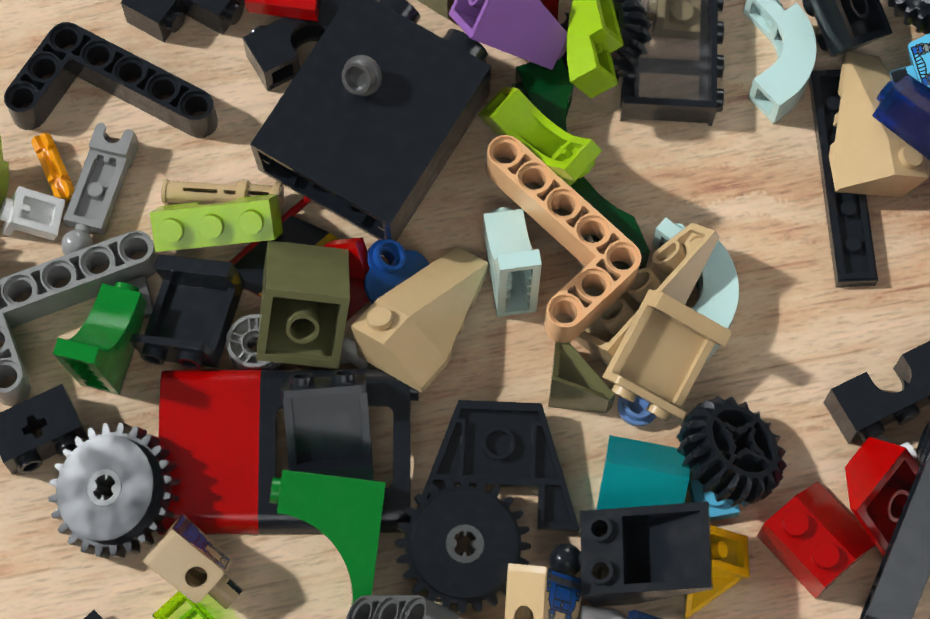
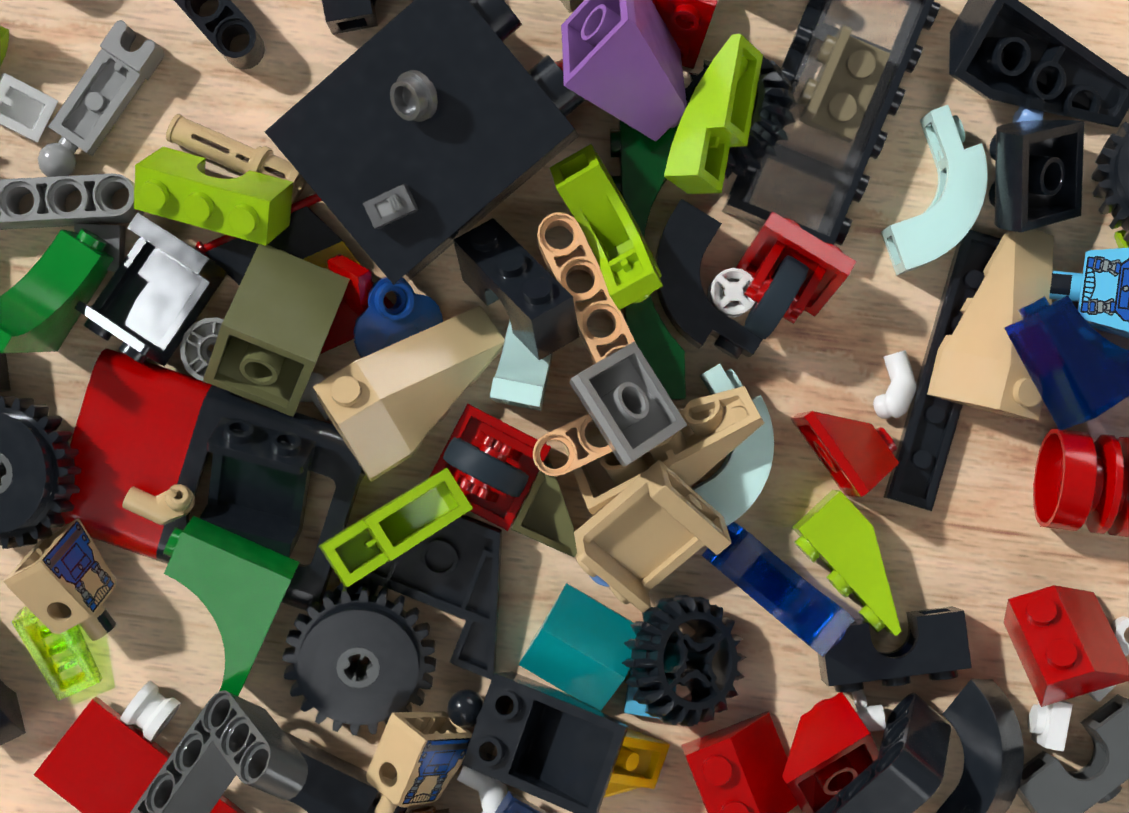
camera: 20 degrees right, 20 degrees up
light orange axle [31,133,75,204] -> none
none -> tan arm [122,484,195,525]
none -> lime slope [319,468,473,587]
none -> flat silver piece [363,184,419,229]
none -> red plate [429,403,551,531]
none -> black arch [453,218,580,360]
none -> light grey slope [569,341,687,466]
none -> black arch [655,199,763,359]
none -> clear blue arch [701,522,855,657]
none -> white wheel [707,268,755,318]
none -> red plate [736,211,857,339]
none -> red slope [791,411,899,497]
none -> lime slope [791,490,901,636]
none -> white arm [873,350,917,419]

